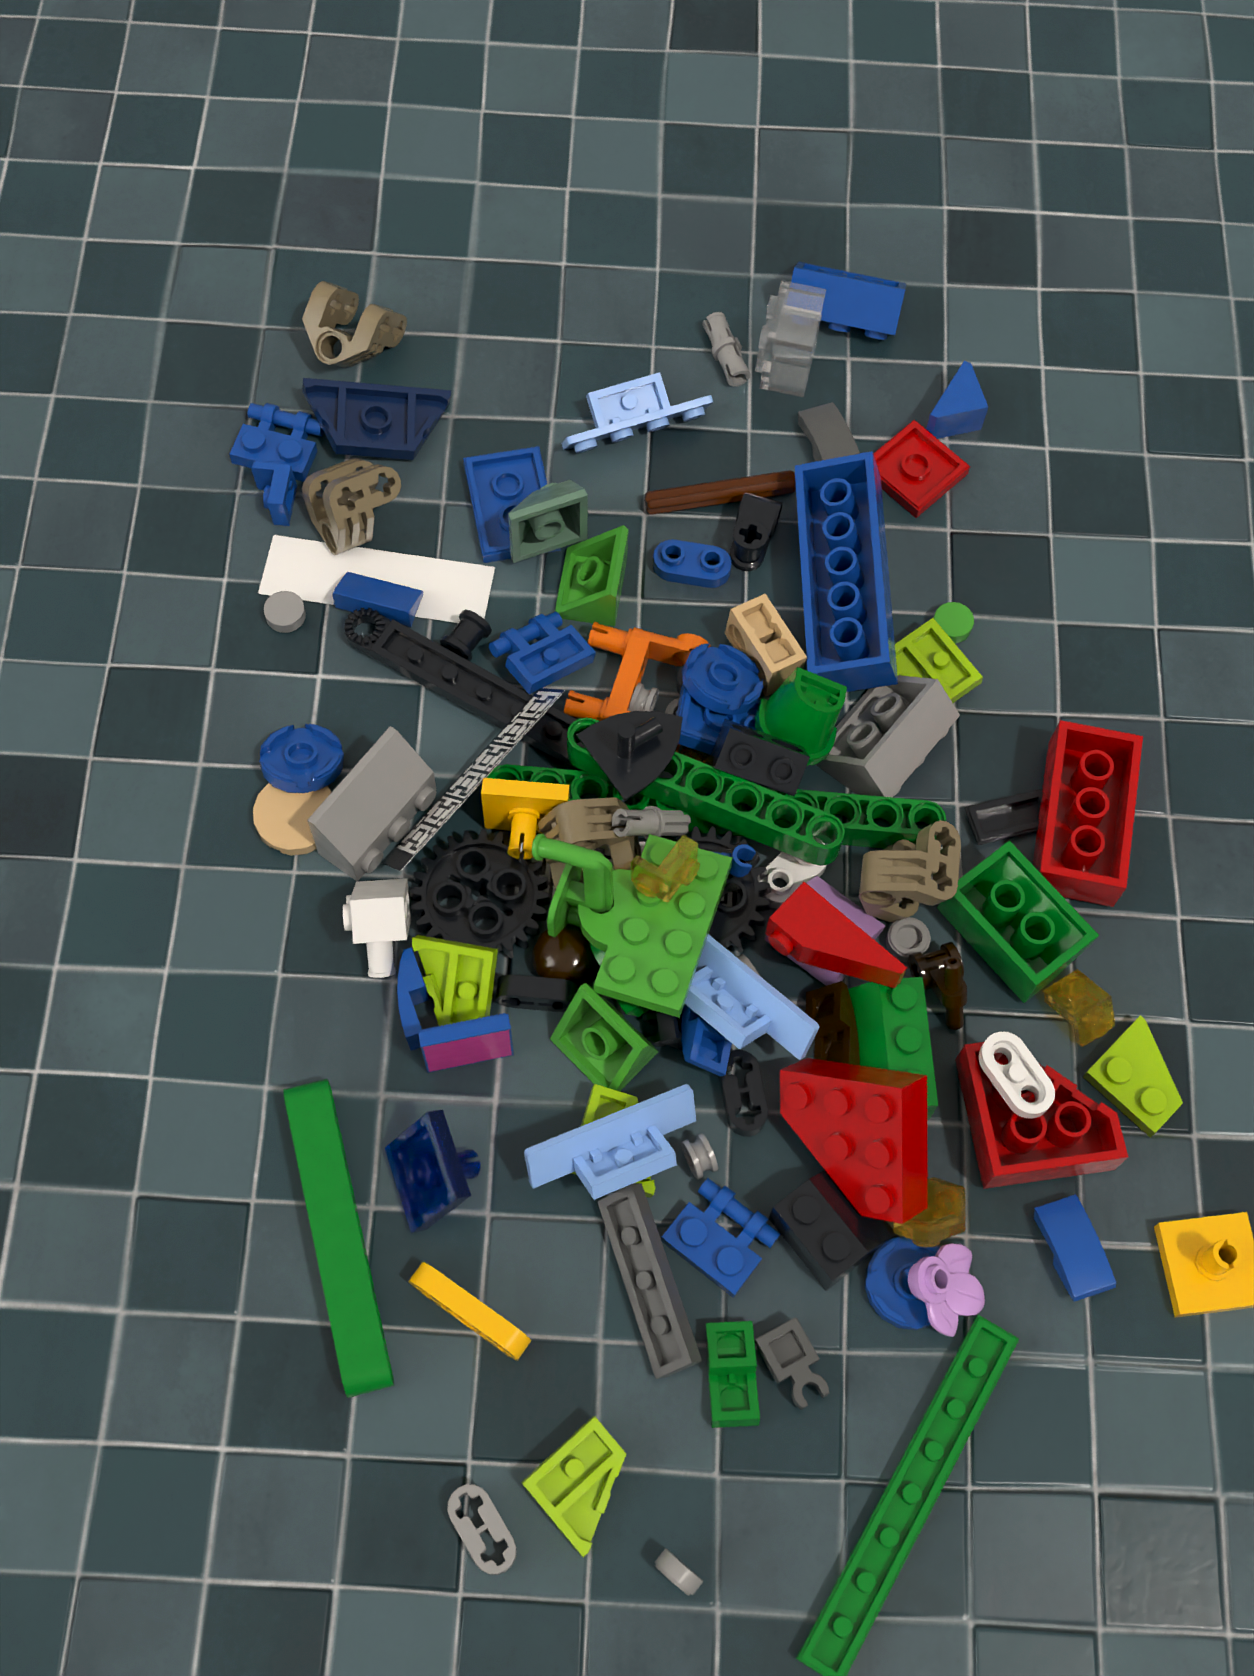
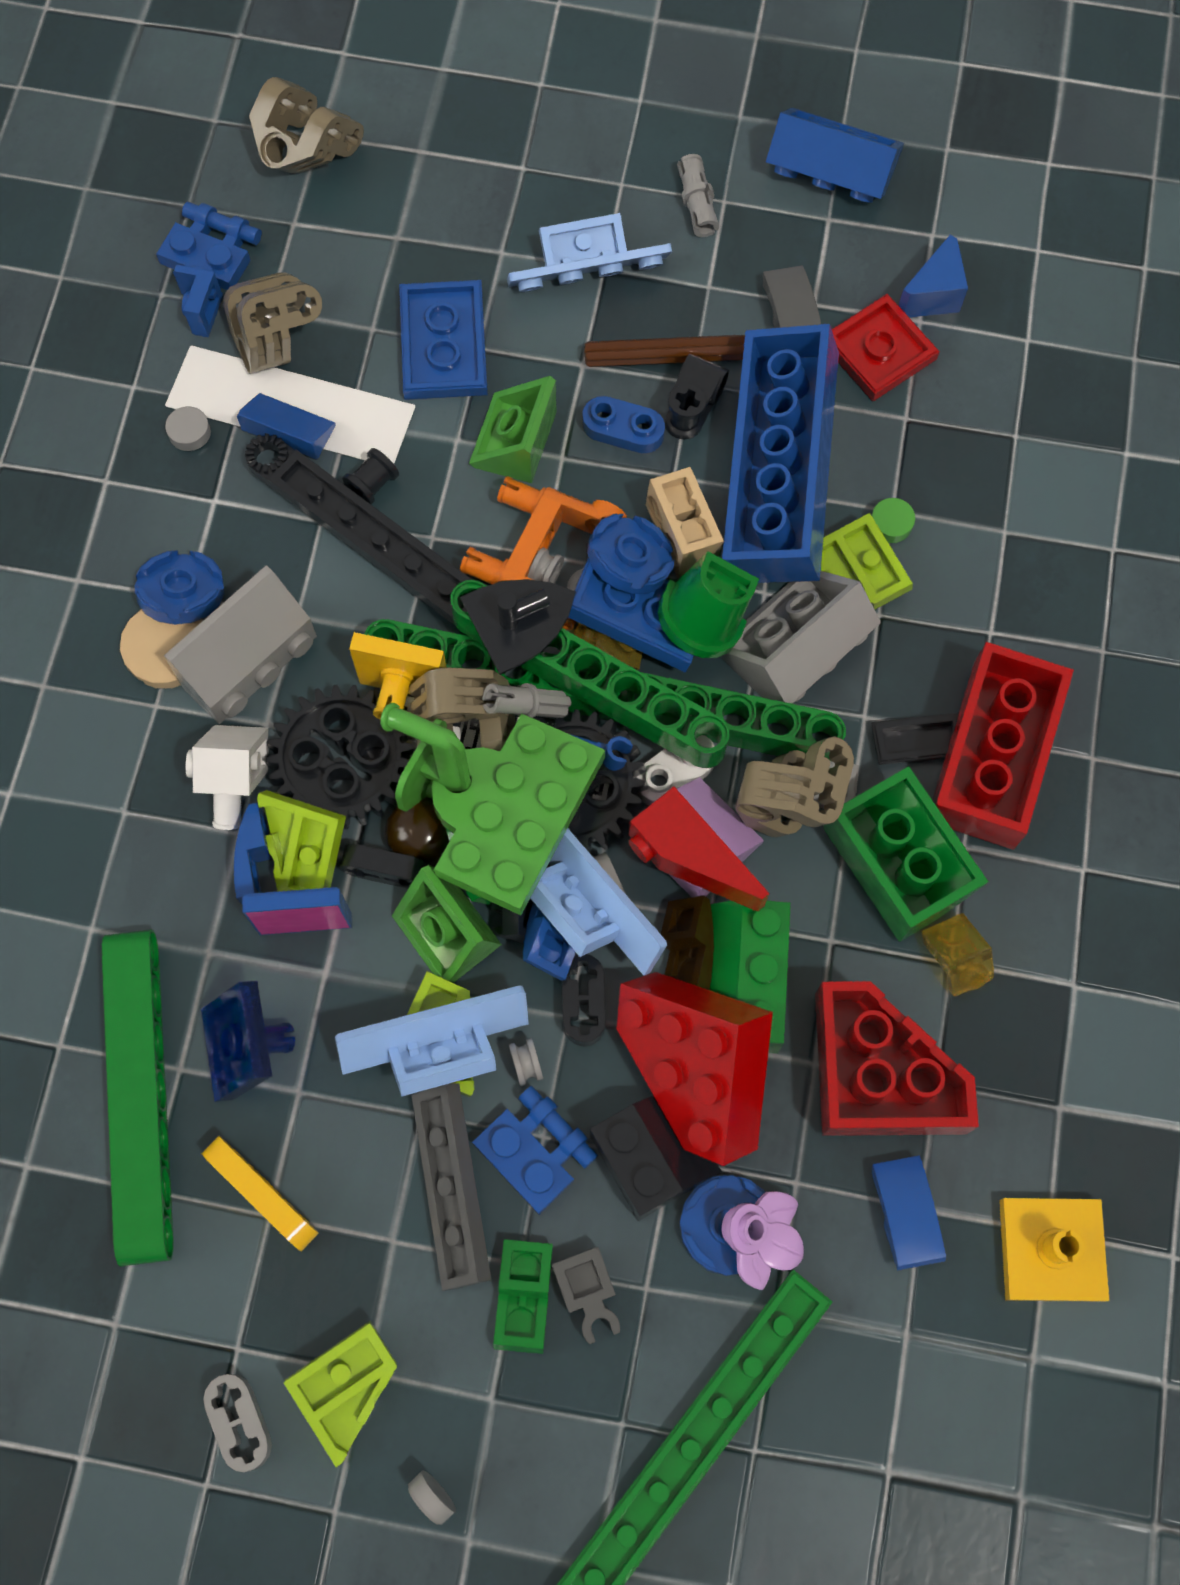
camera: 10 degrees right, 5 degrees up
dark blue wing [302,378,451,460] -> none
sticker [381,688,565,871] -> none
blue plate [489,612,596,694] -> none
sand green slope [508,480,588,563] -> none
clear yellow bracket [631,835,700,903] -> none
black brick [710,719,810,796] -> none
clear piece [755,280,826,397] -> none
light grey tile [886,917,931,962] -> none
clear yellow bracket [893,1177,966,1247] -> none
dark brown piece [908,942,967,1030] -> none
white plate [979,1032,1055,1119] -> none
lime wing [1083,1015,1183,1138] -> none

